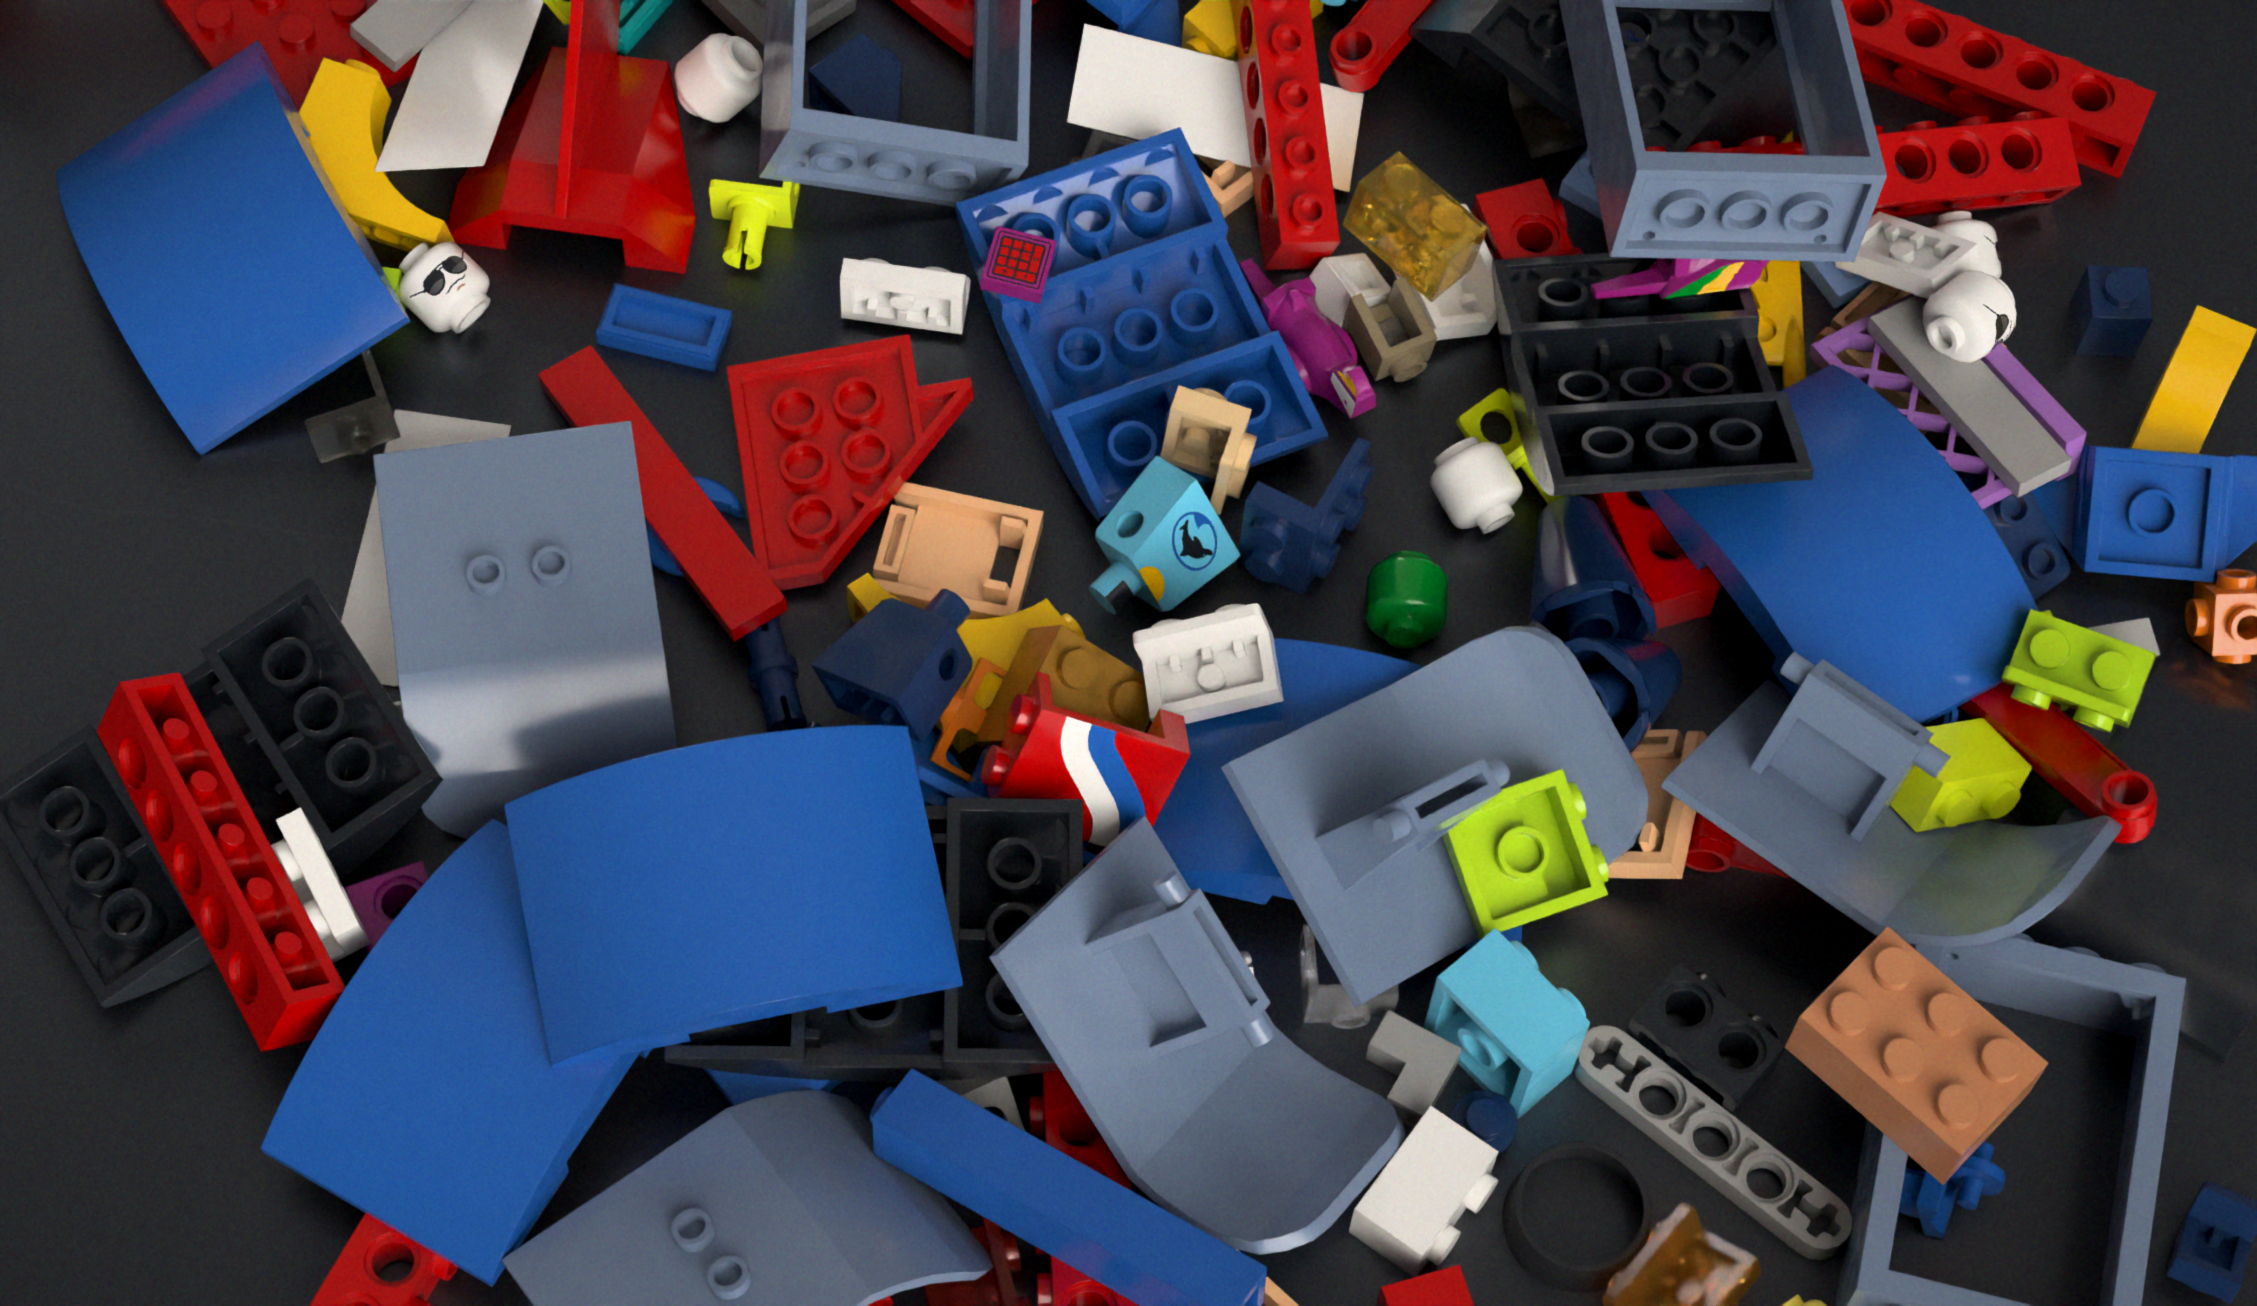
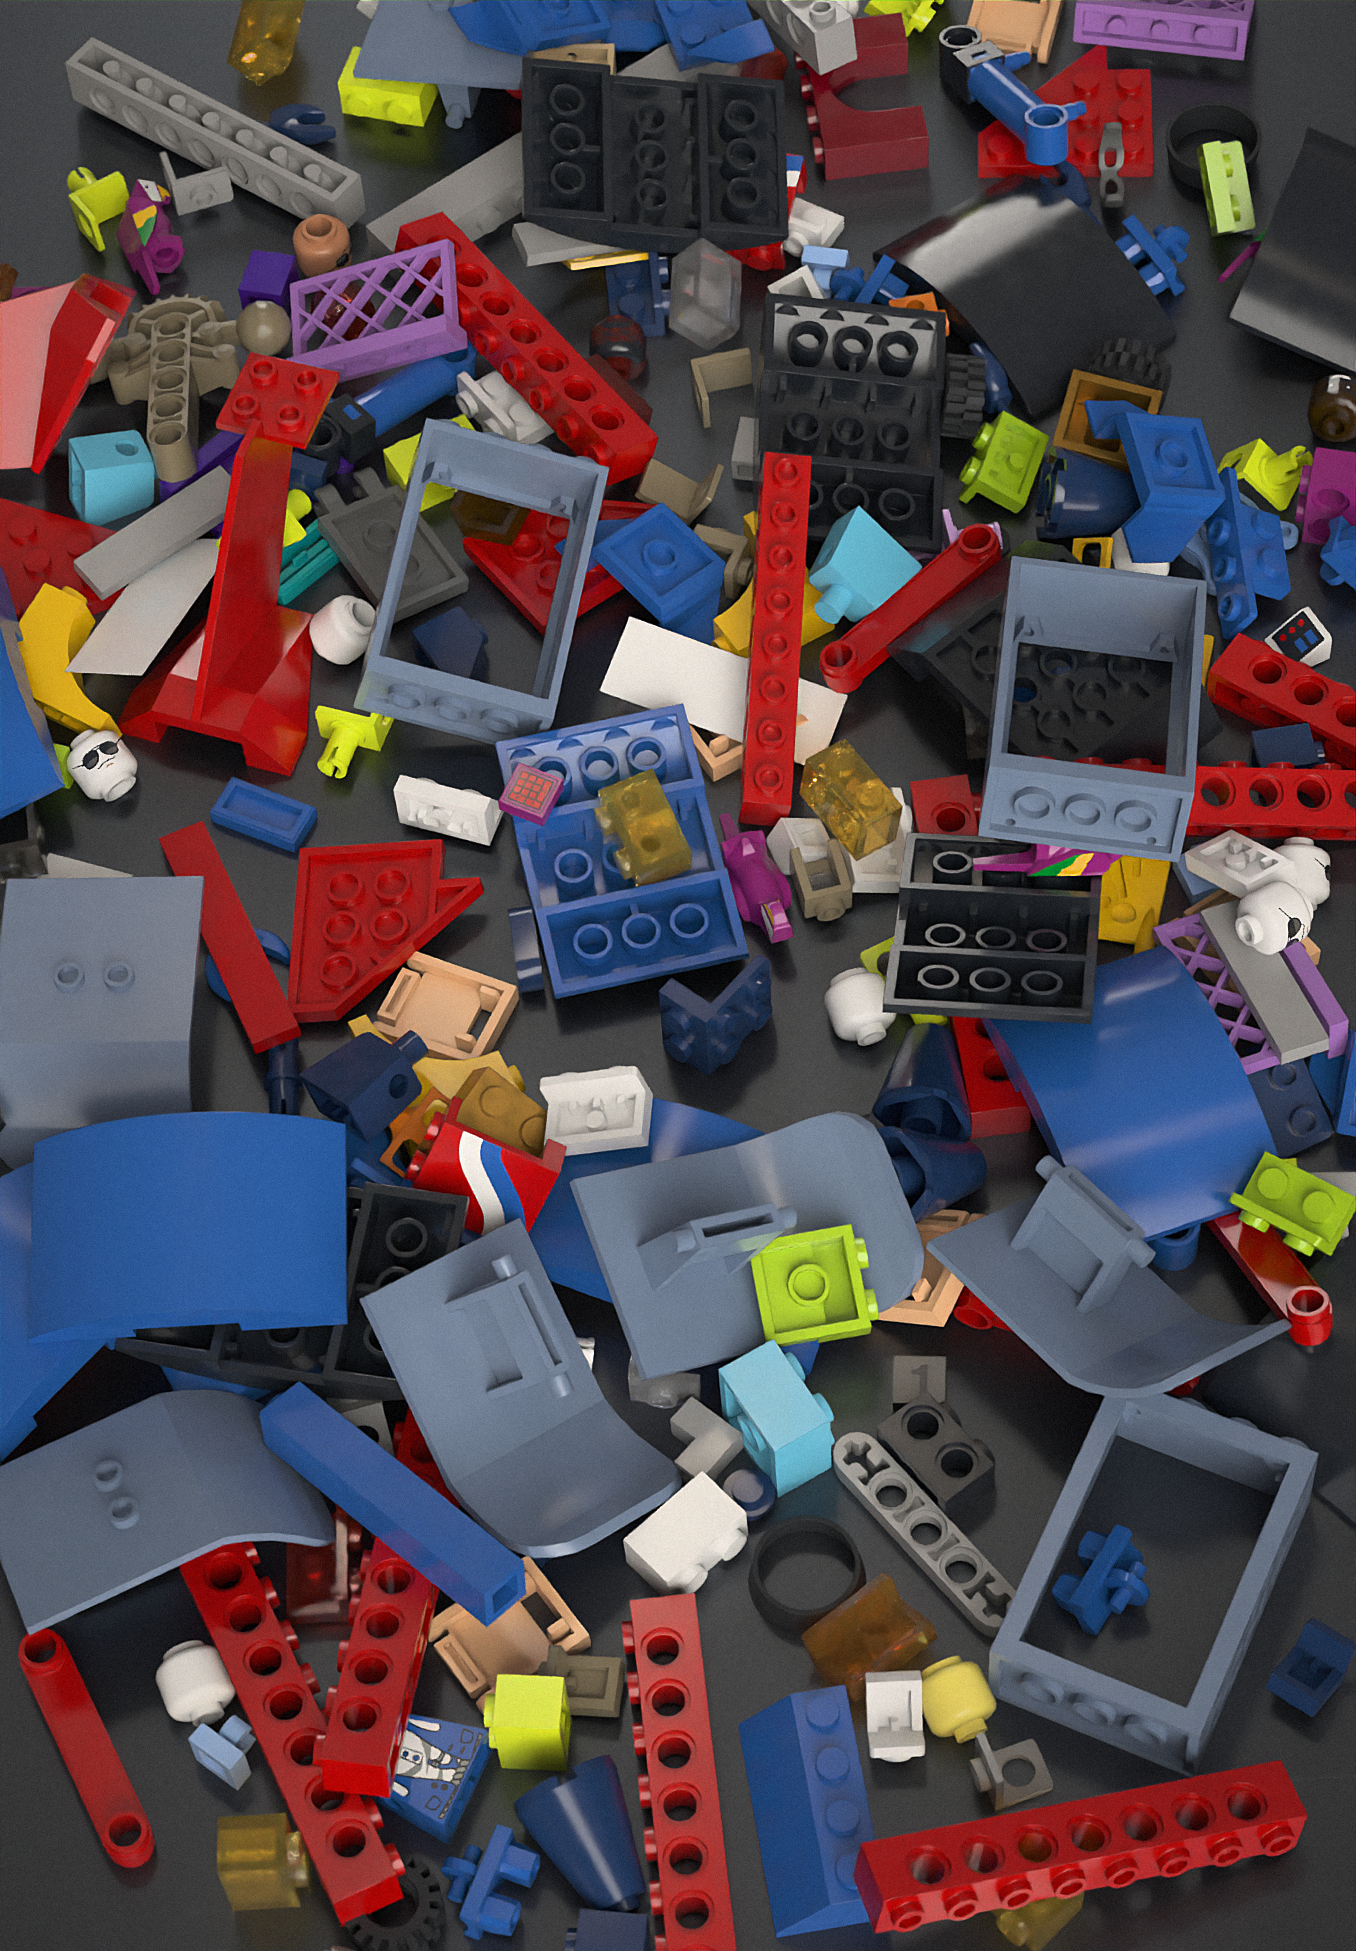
camera: 20 degrees right, 5 degrees down
medium azure torso [1088,456,1241,614] -> none
tan bracket [1160,385,1257,515] -> none
green head [1365,551,1448,648] -> none
nougat brick [1785,926,2048,1185] -> none
neon yellow brick [1890,718,2033,833] -> none
none -> dark blue beam [508,906,544,993]
none -> clear yellow brick [593,768,693,887]
none -> dark grey tile [892,1355,946,1411]
none -> dark blue brick [1248,723,1325,798]

